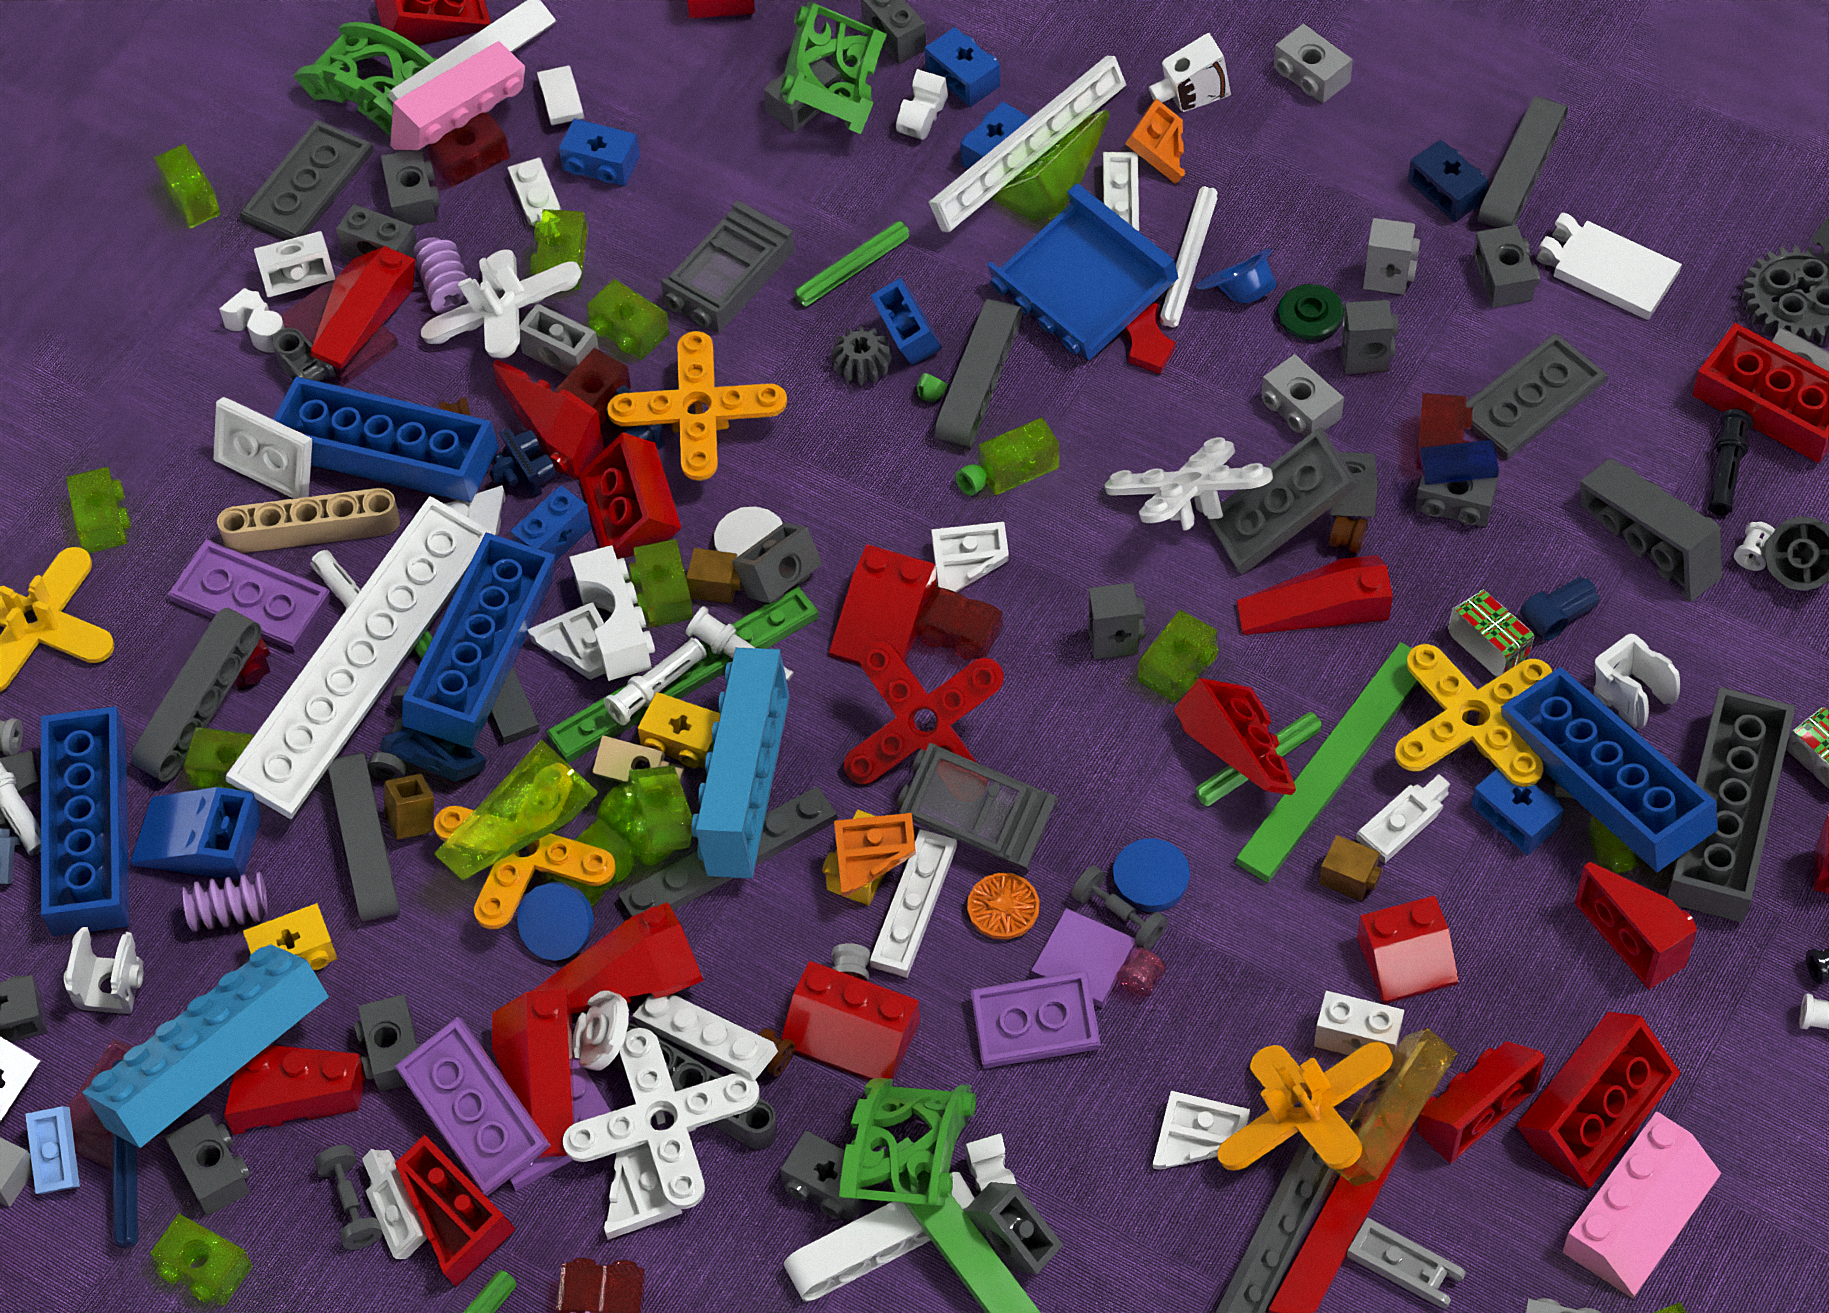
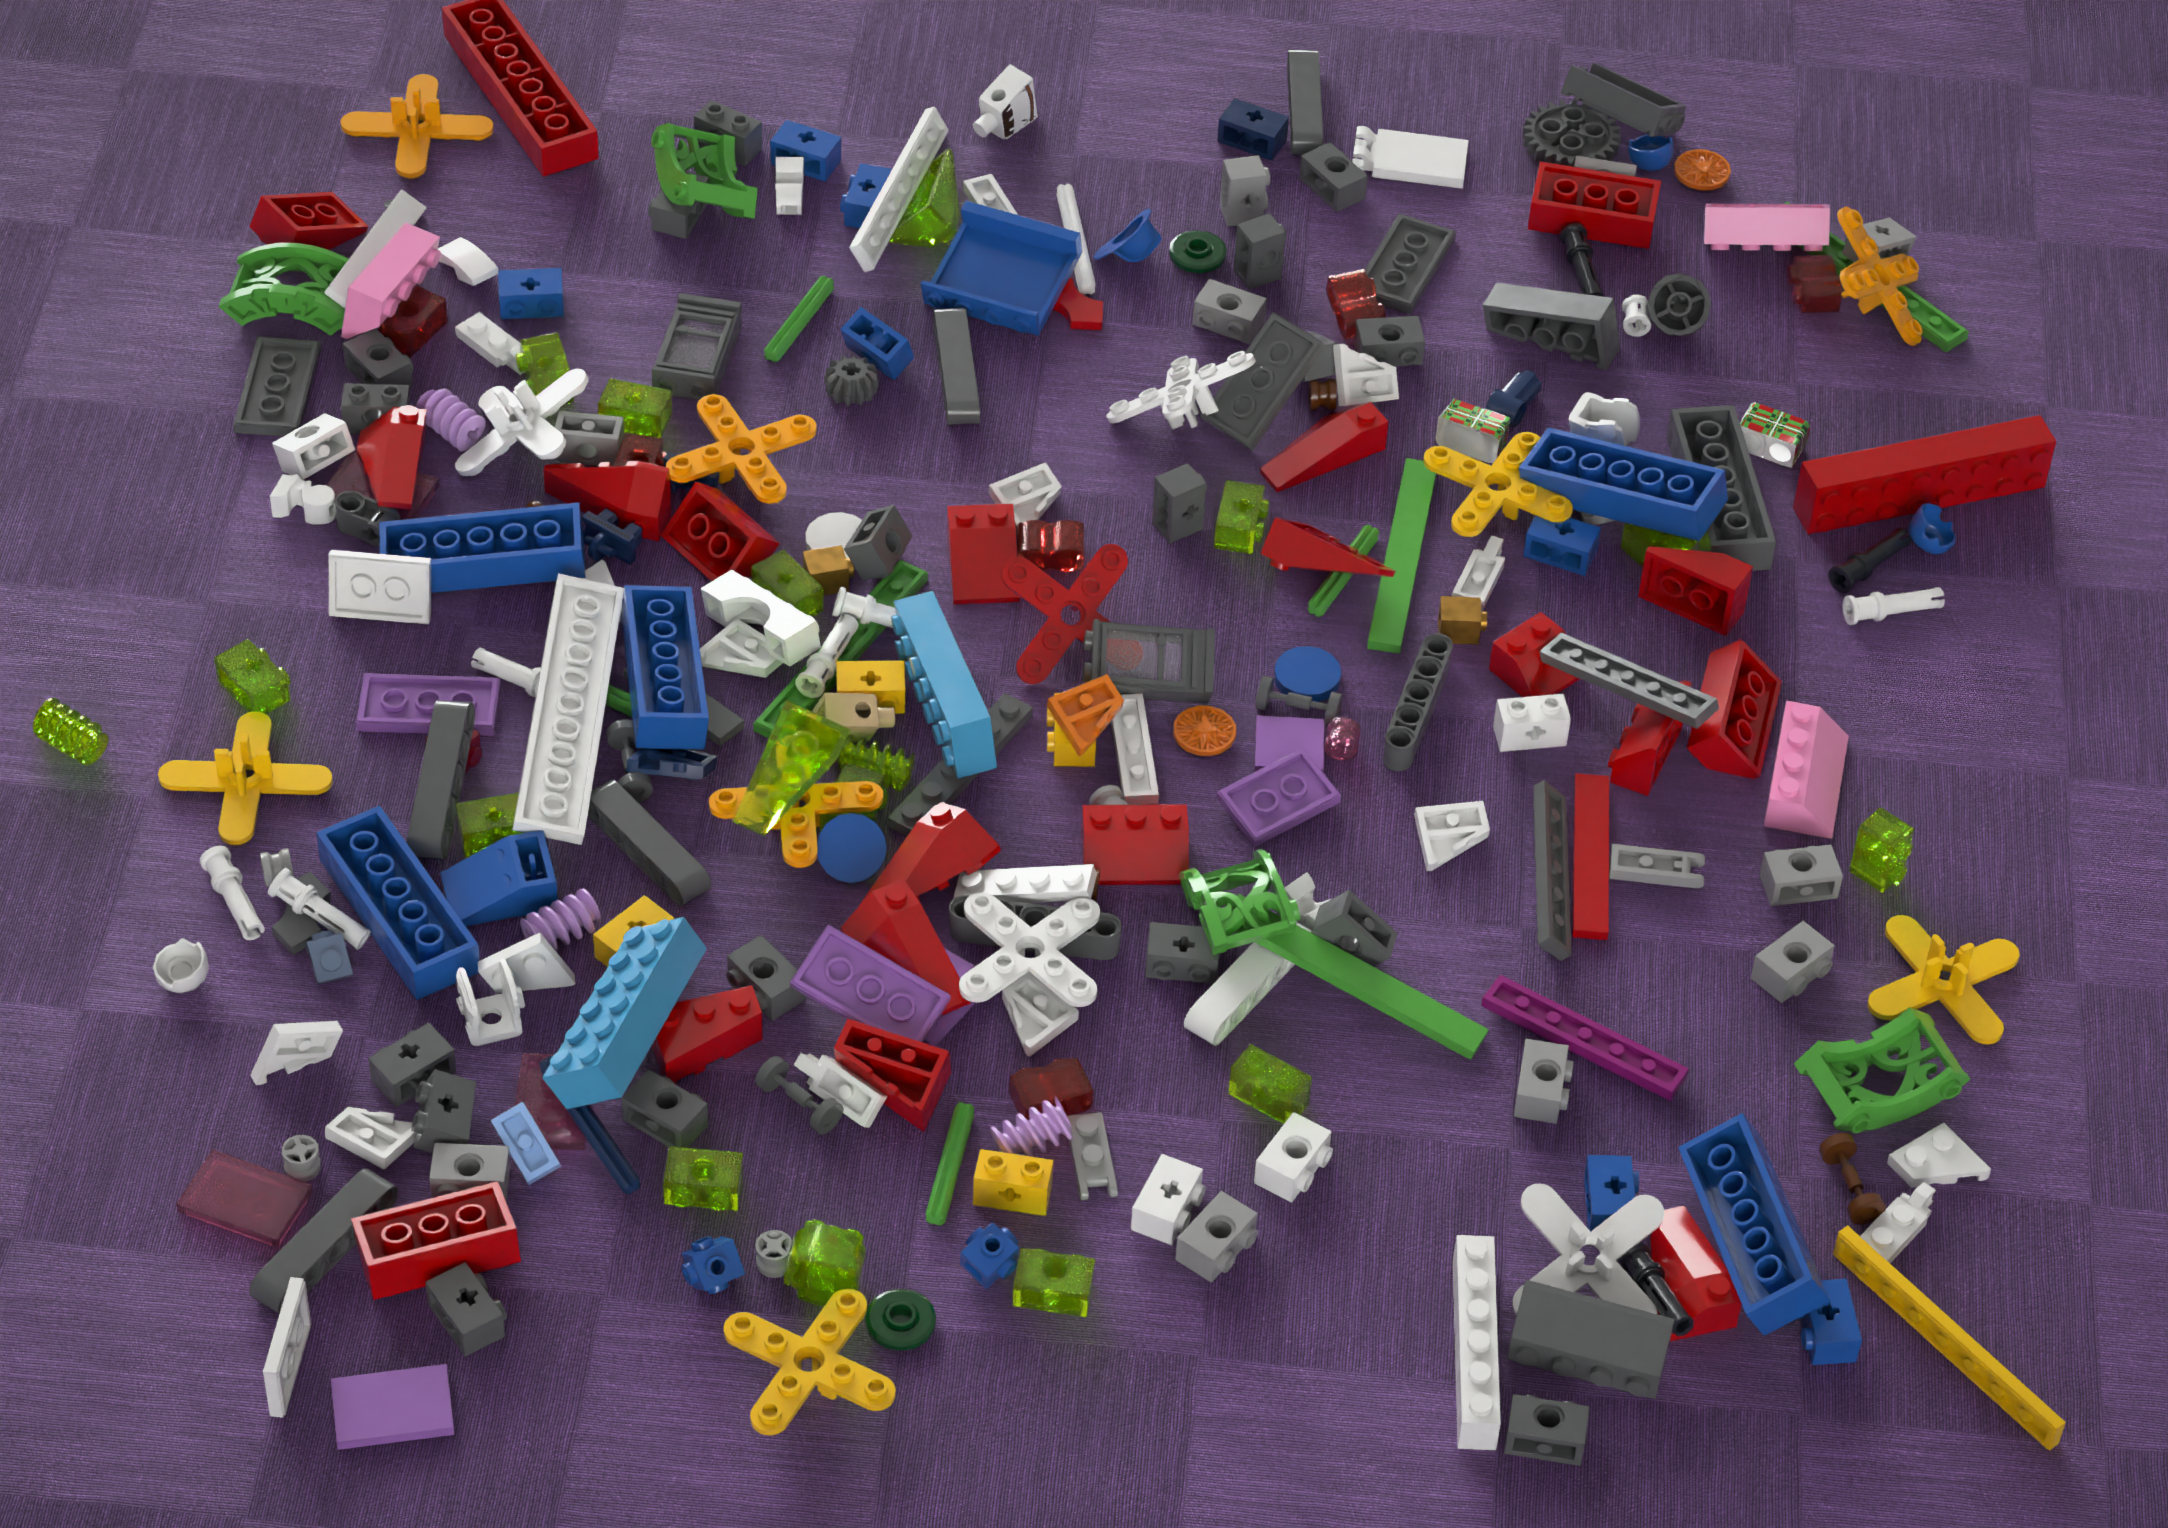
camera: 30 degrees left, 10 degrees down
clear neon green brick [154,143,221,228] -> none
tan beam [217,488,400,553] -> none
pearl gold brick [384,774,434,840] -> none
blue brick [510,485,592,562] -> none
white tile [573,991,629,1070] -> none
clear neon green brick [621,765,693,854] -> none
bright green hinge [917,373,948,402] -> none
bright green hinge [955,464,986,496] -> none
clear neon green brick [978,417,1059,496] -> none
orange wing [1125,98,1185,184] -> none
light orange piece [1217,1042,1393,1171] -> none
light grey brick [1274,23,1353,104] -> none
clear yellow brick [1334,1028,1458,1186] -> none
clear blue tile [1419,440,1499,485] -> none
none -> white wing [477,933,576,993]
none -> white wing [1333,344,1399,406]
none -> dark grey beam [1383,633,1453,772]
none -> dark grey plate [1540,633,1719,729]

